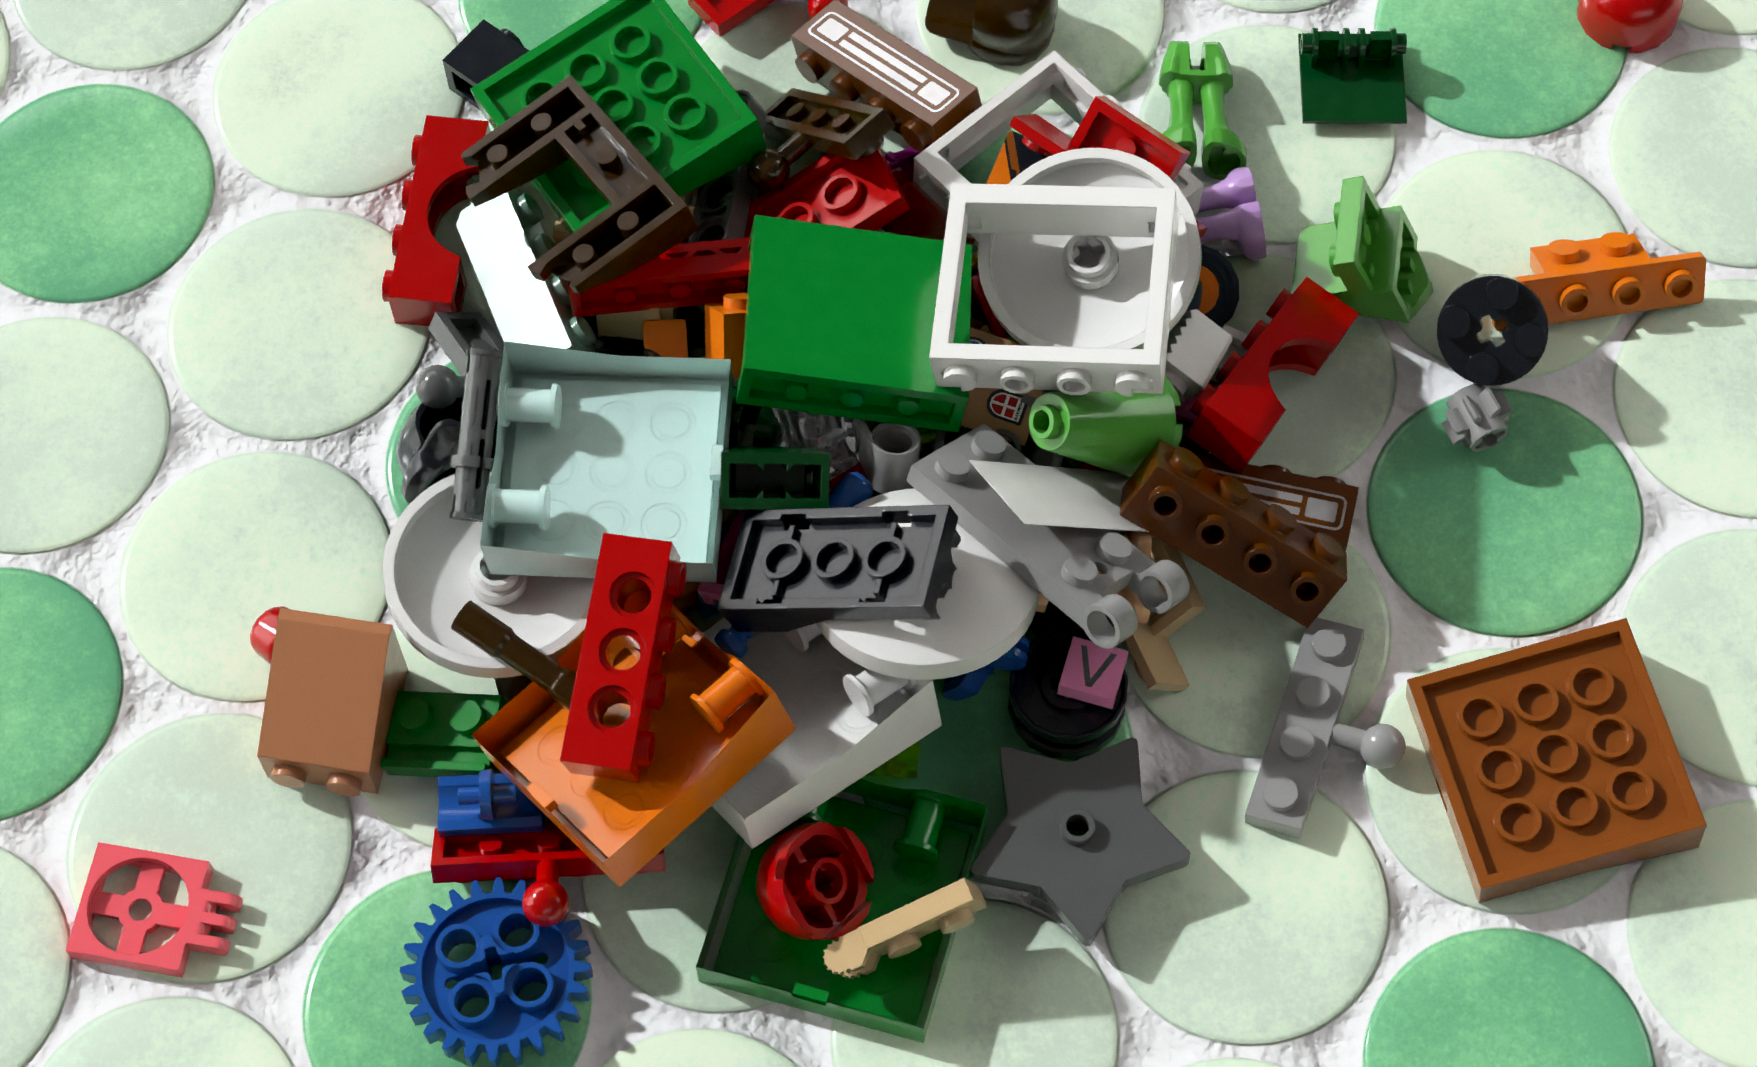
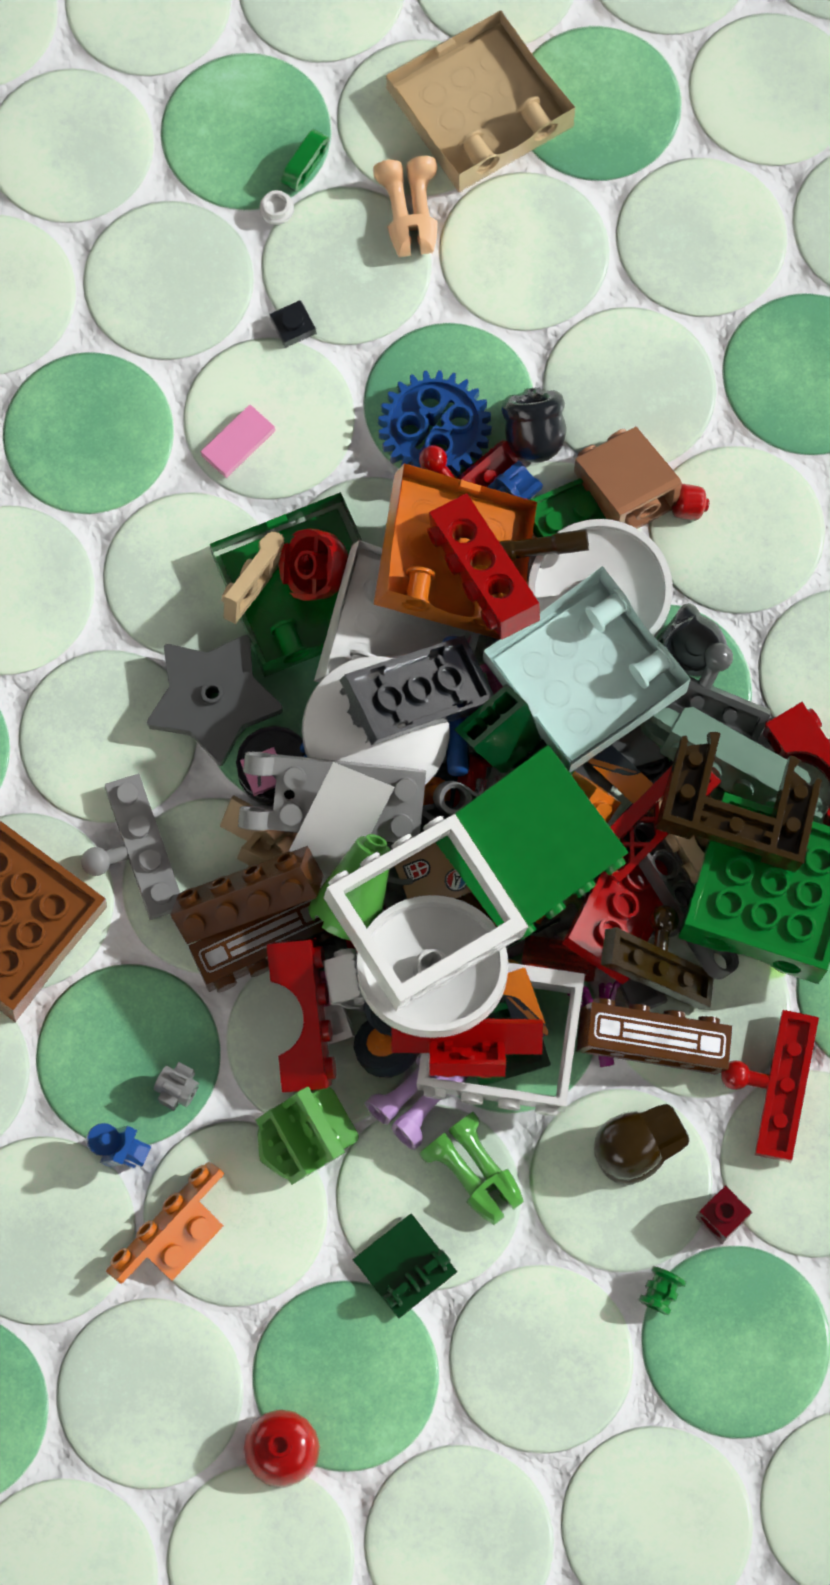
camera: 140 degrees right, 10 degrees up
coral piece [65,842,243,978] -> none
dark grey pin [449,348,504,522] -> none
black brick [1437,274,1549,386] -> none
none -> blue hips [86,1123,151,1168]
none -> black piece [501,387,566,463]

